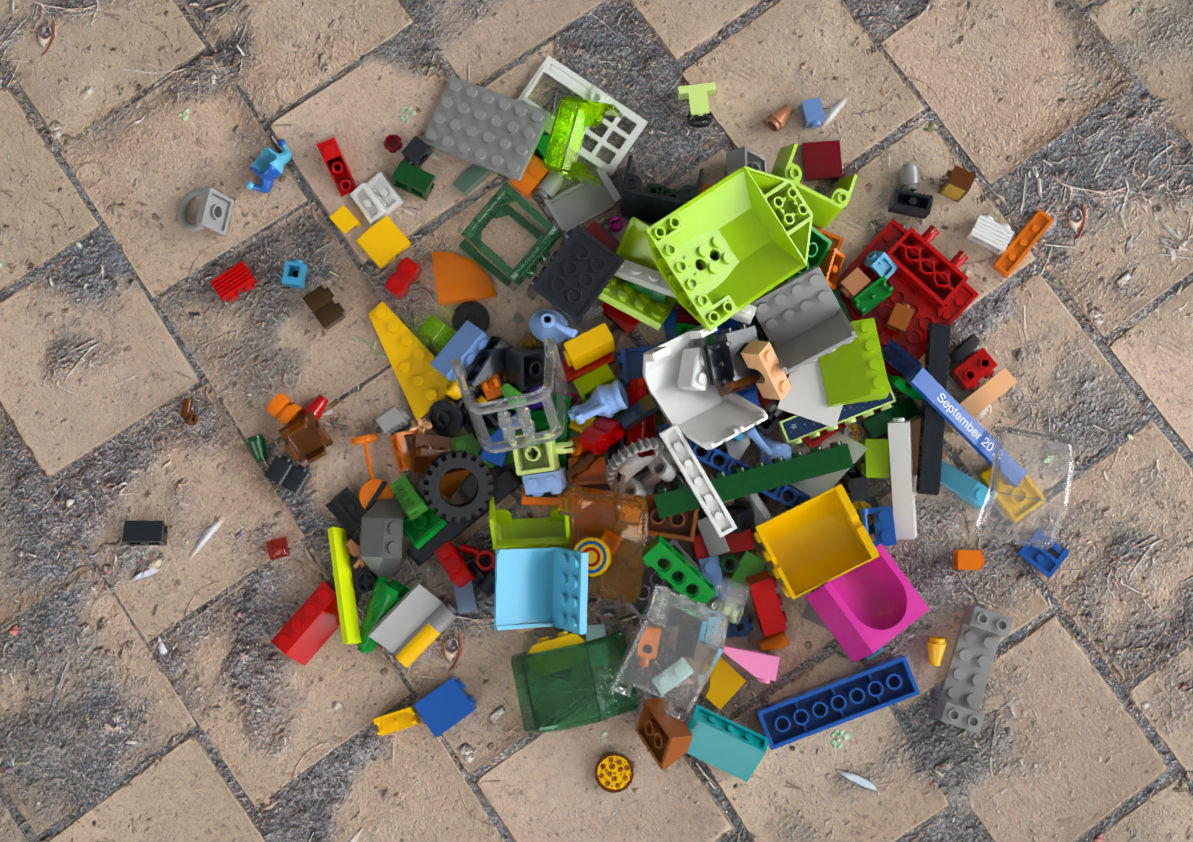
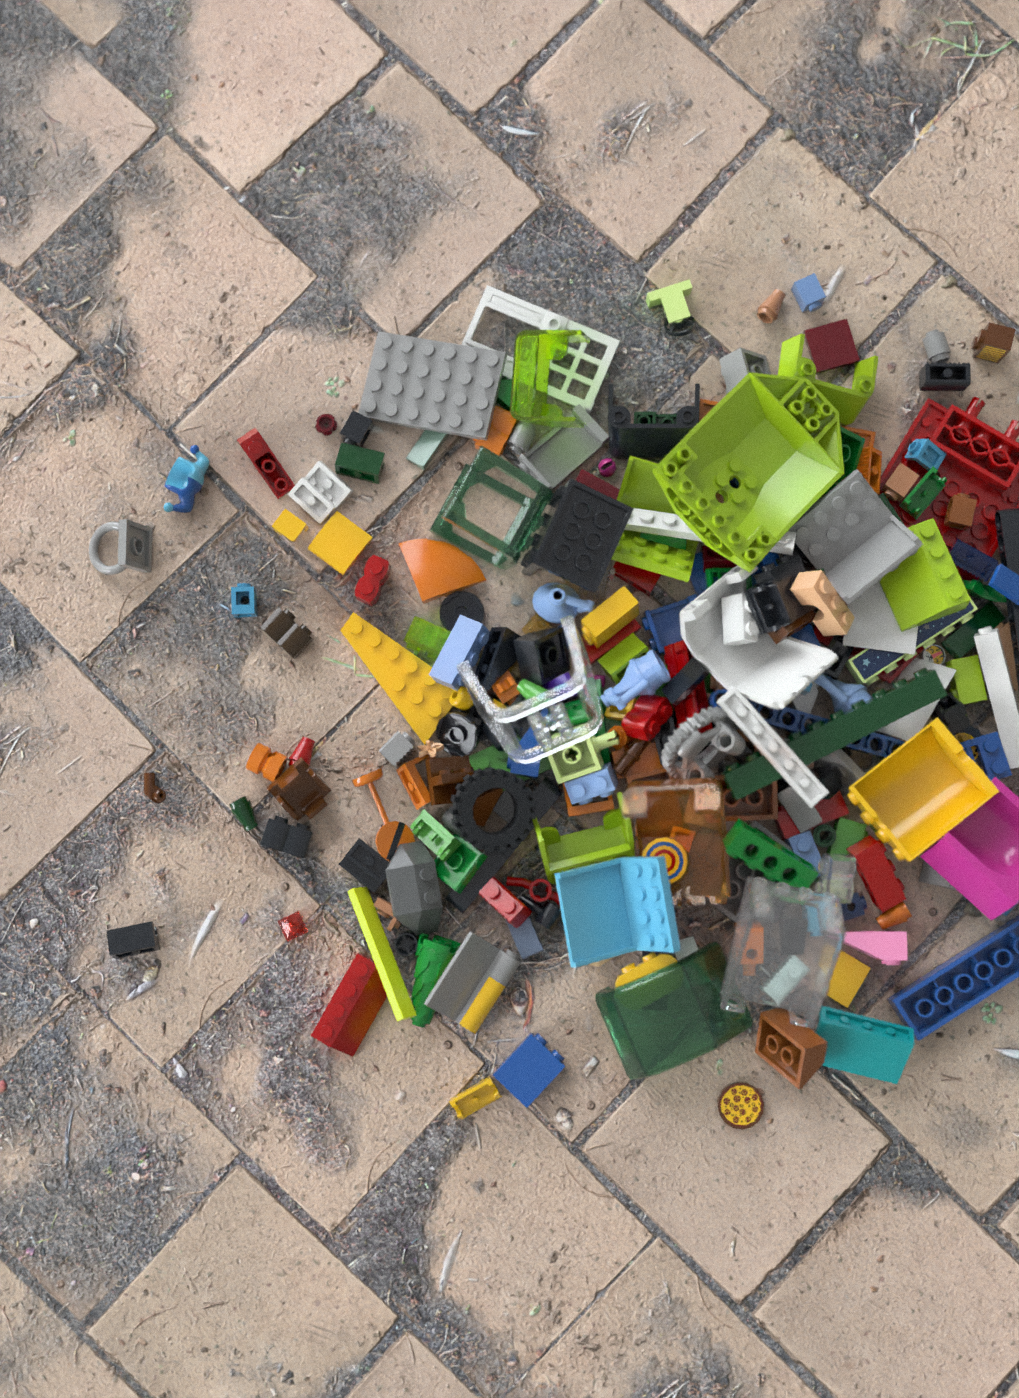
camera: 15 degrees left, 0 degrees up
red brick [210,260,258,303] -> none

